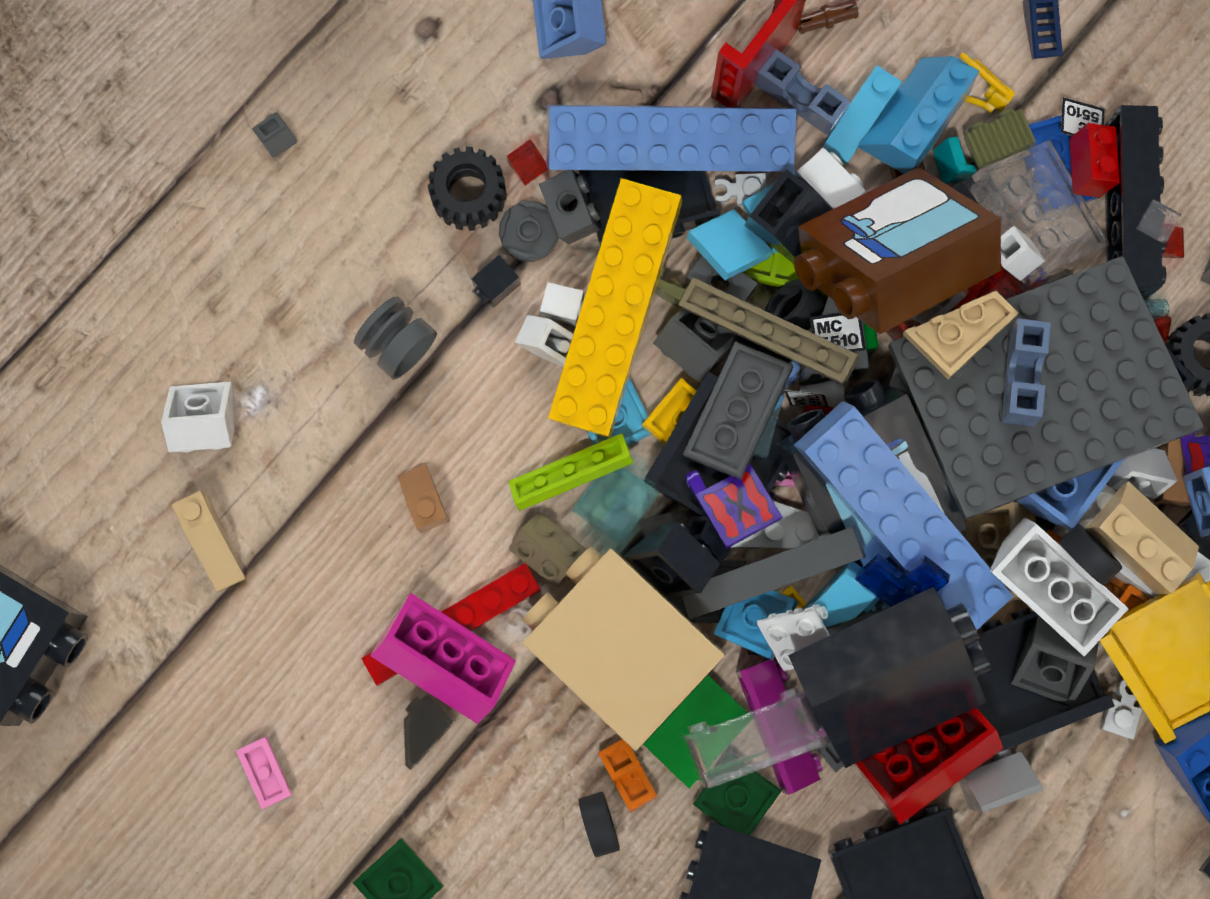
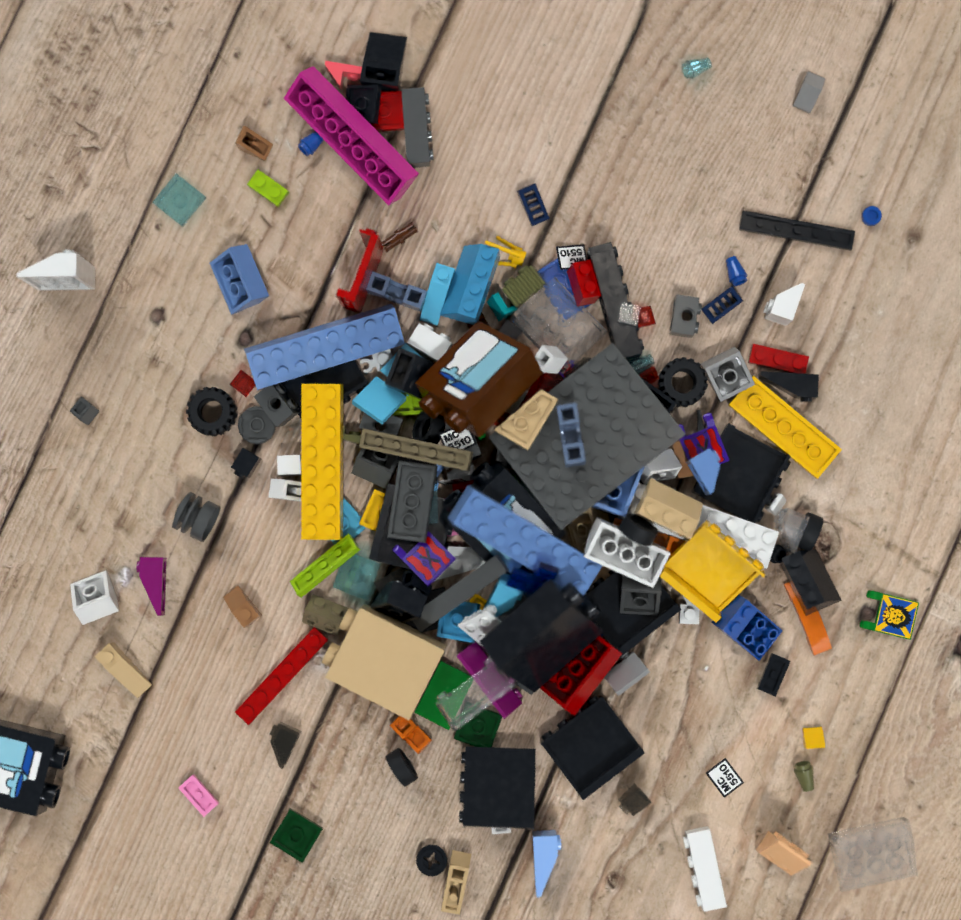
camera: 10 degrees left, 5 degrees up
dark pink slope [371,593,516,724] -> none
none -> magenta slope [136,557,167,616]

